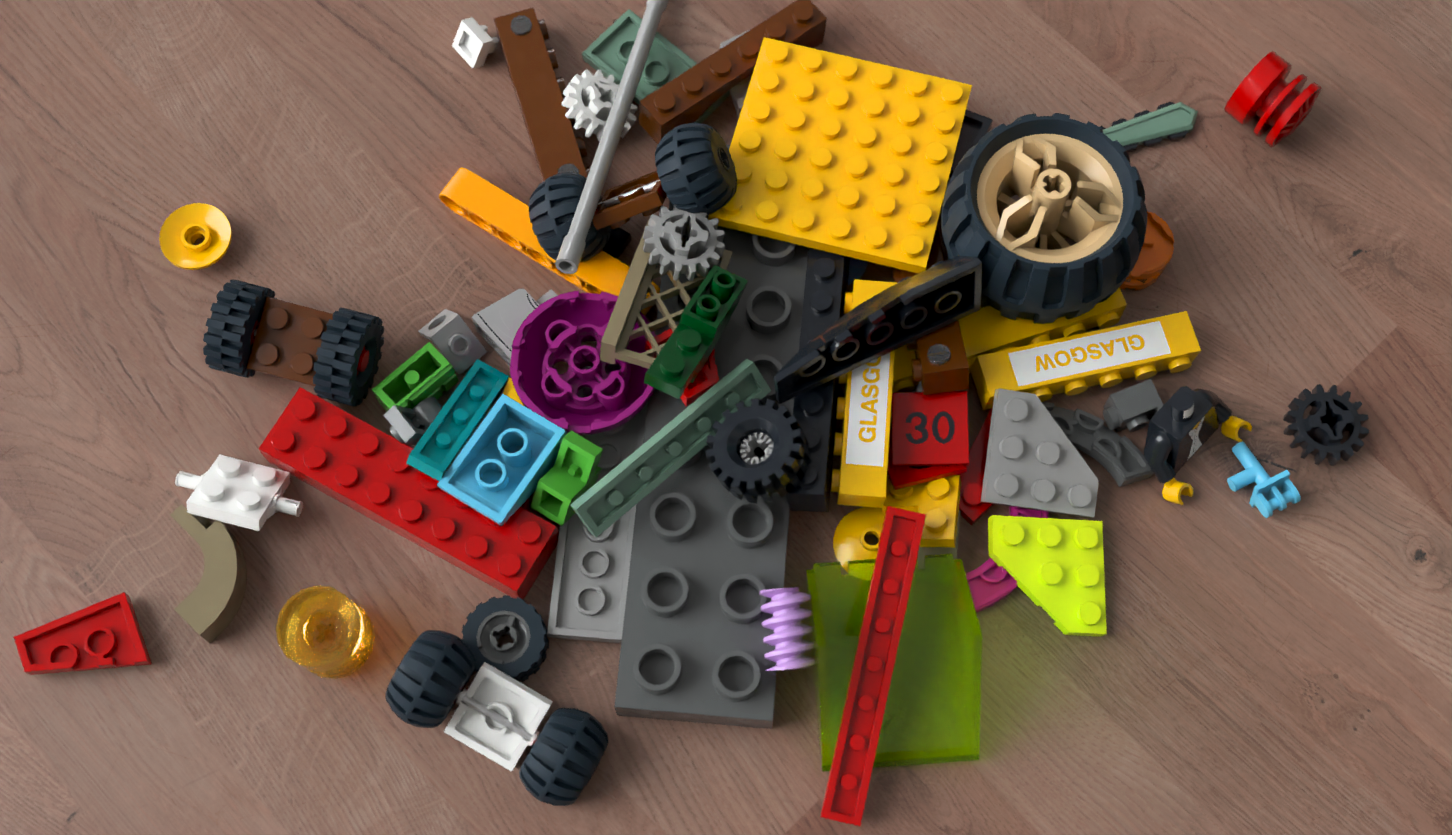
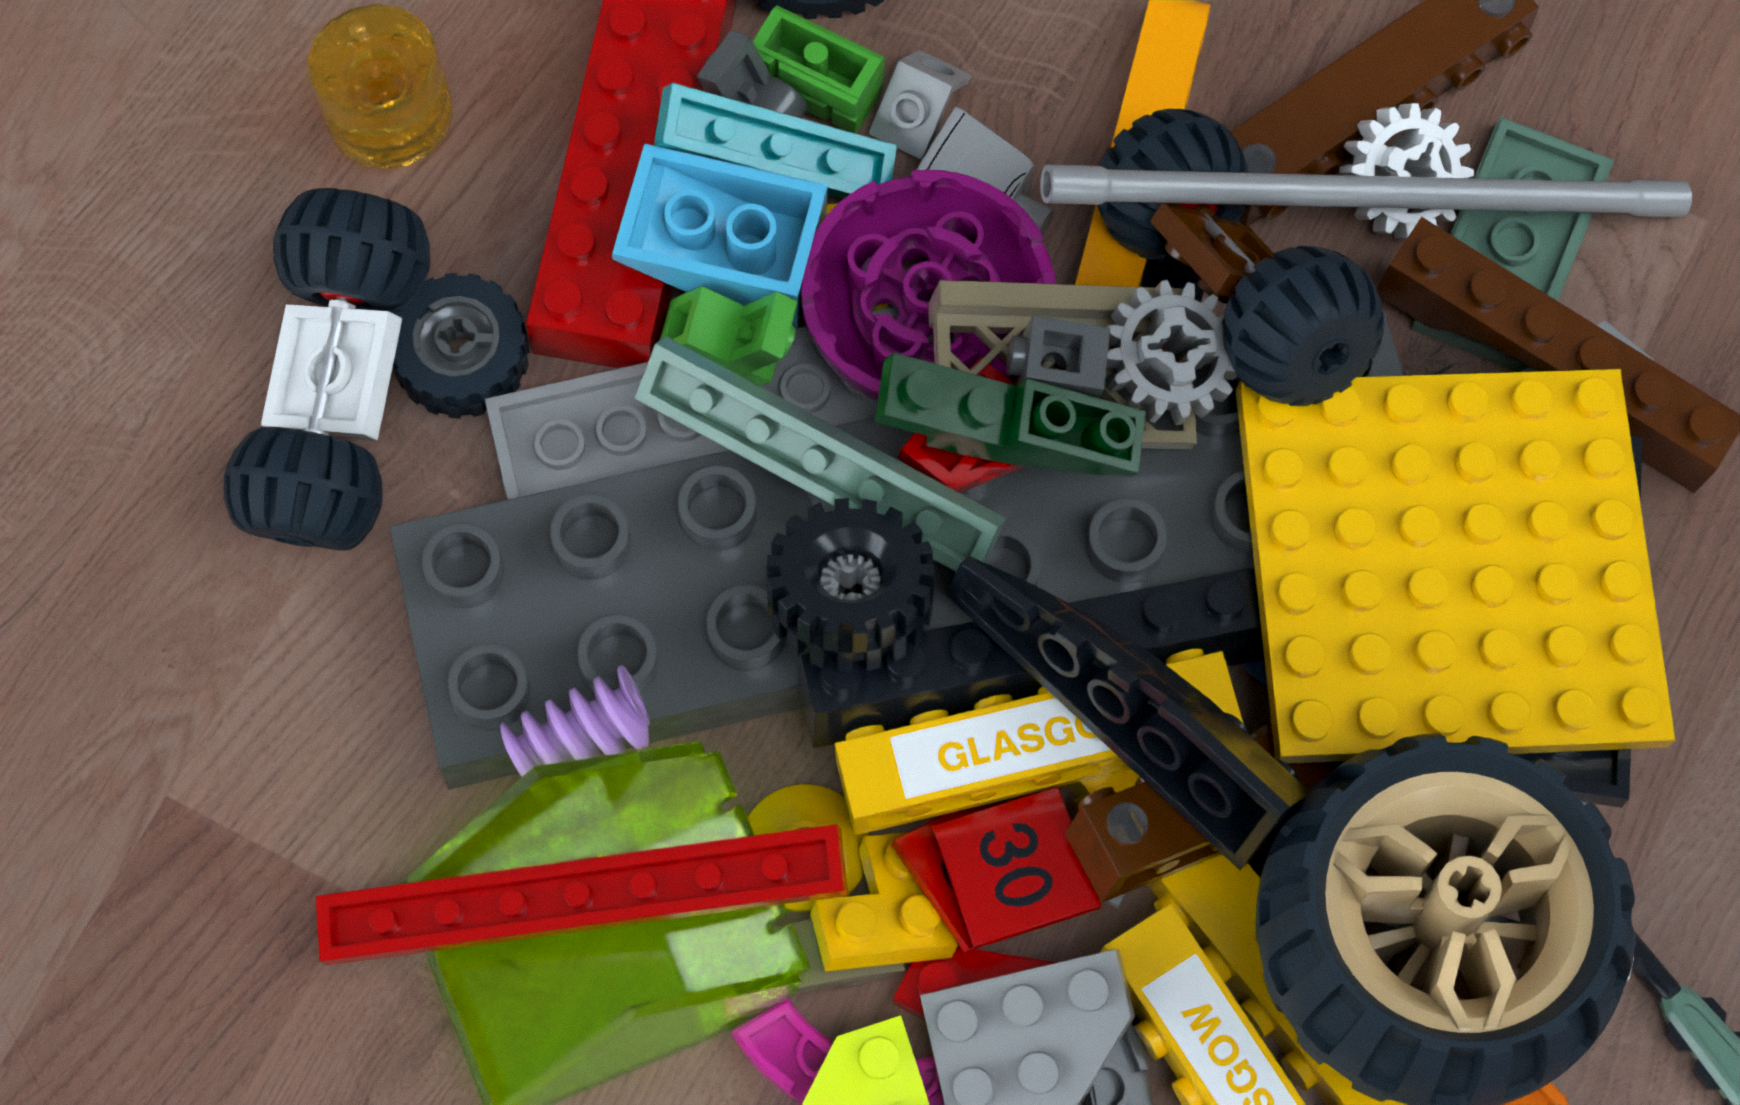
camera: 70 degrees right, 0 degrees up
none -> dark grey brick [1006,315,1110,398]

